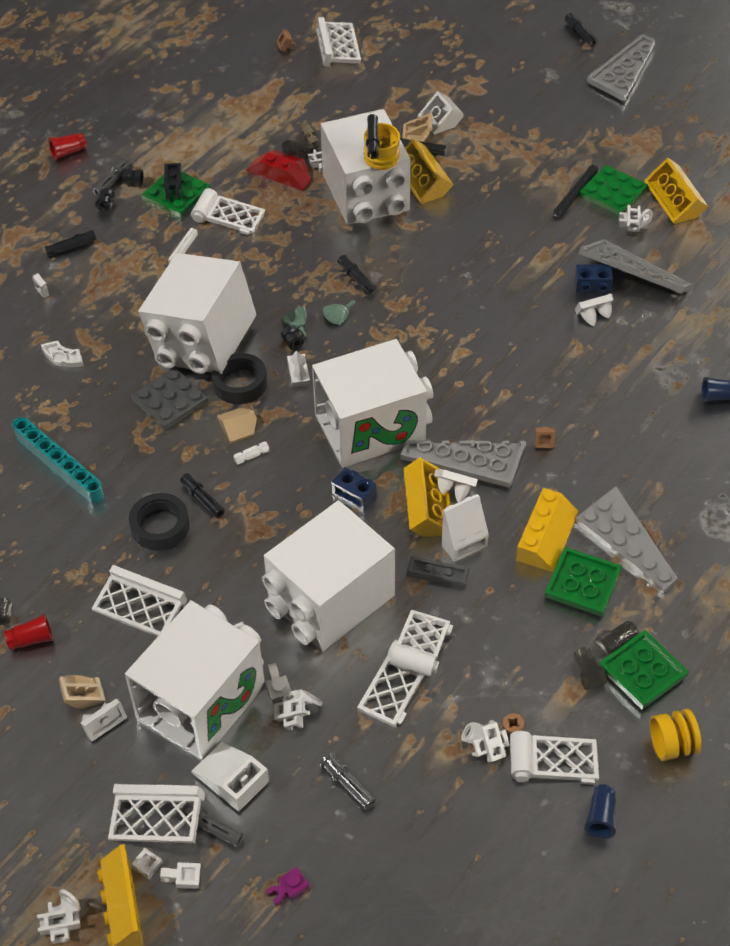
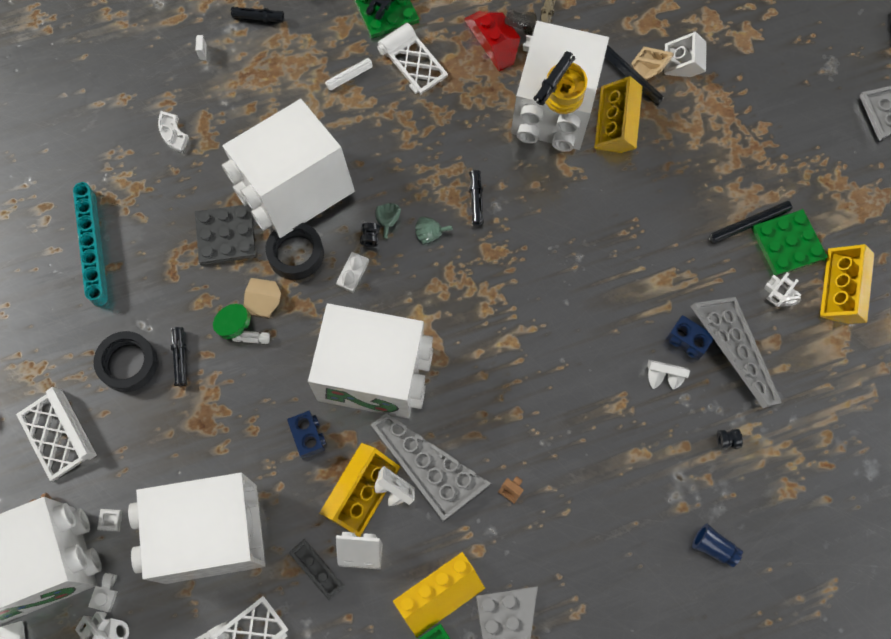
camera: 30 degrees right, 20 degrees up
none -> green tile [213,304,251,339]
none -> black wheel [716,429,743,450]

